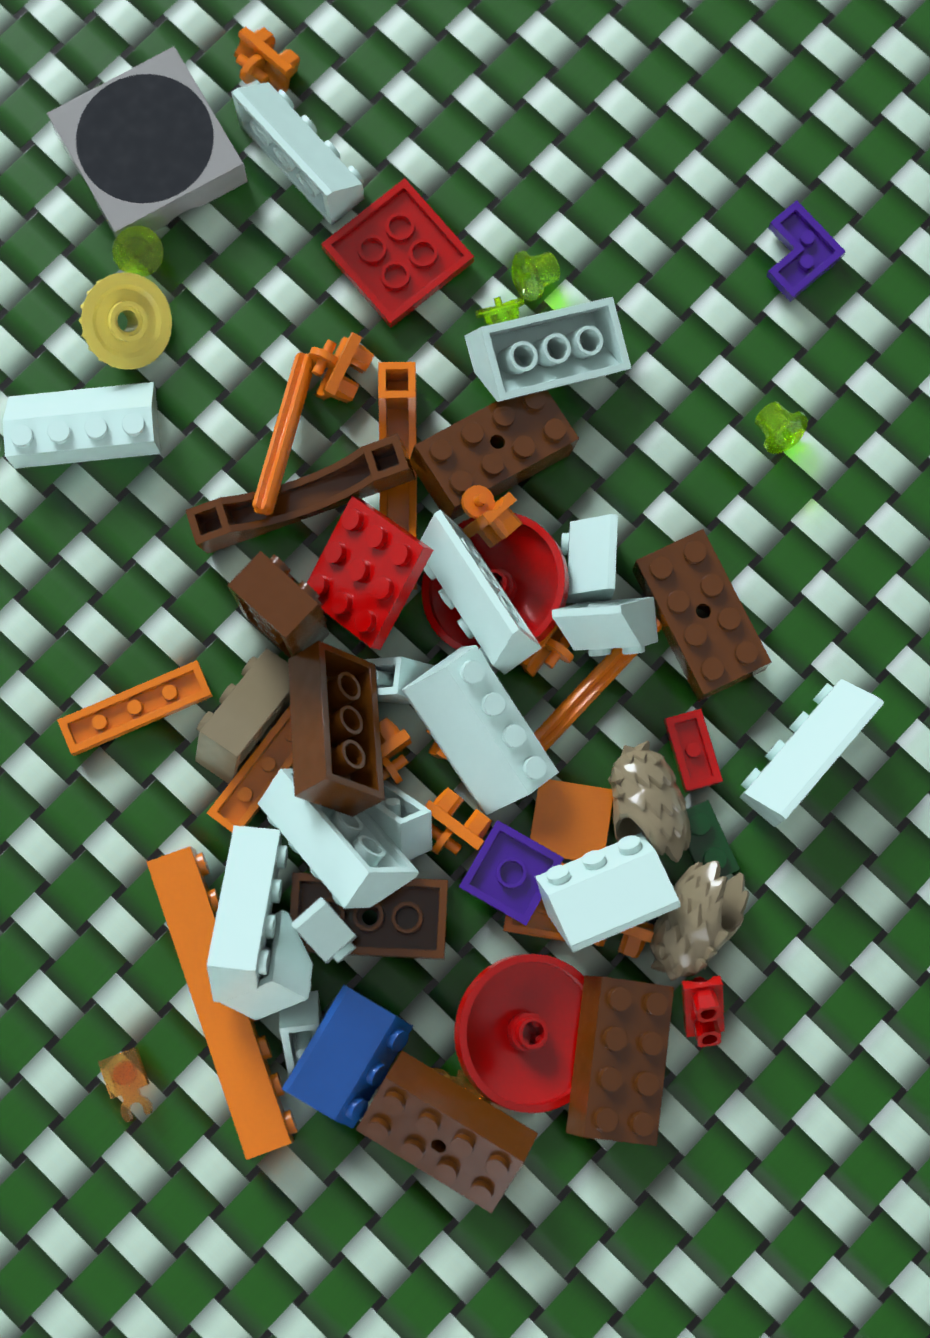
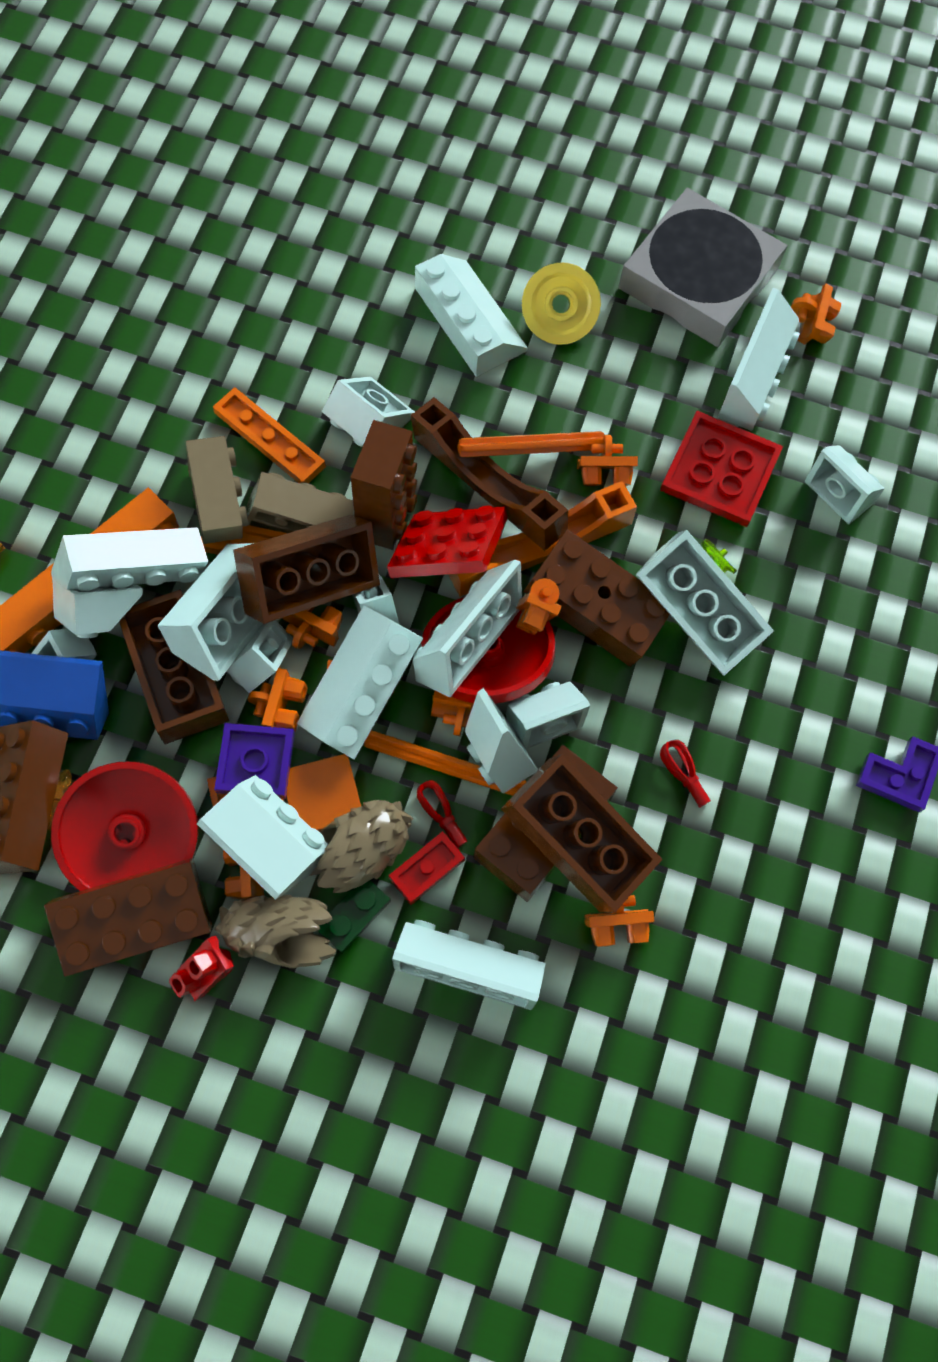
camera: 60 degrees right, 10 degrees down
clear neon green piece [112,225,164,277] -> none
light aqua slope [291,897,357,963] -> none
clear neon green piece [511,250,560,301] -> none
clear neon green piece [755,401,808,454] -> none
none -> dark tan wedge [186,436,248,544]
none -> light aqua slope [321,377,415,447]
none -> red piece [417,780,468,848]
none -> reddish brown brick [501,754,663,912]
none -> orange hips [584,895,654,947]
none -> red piece [660,739,711,808]
none -> light aqua slope [804,445,885,525]

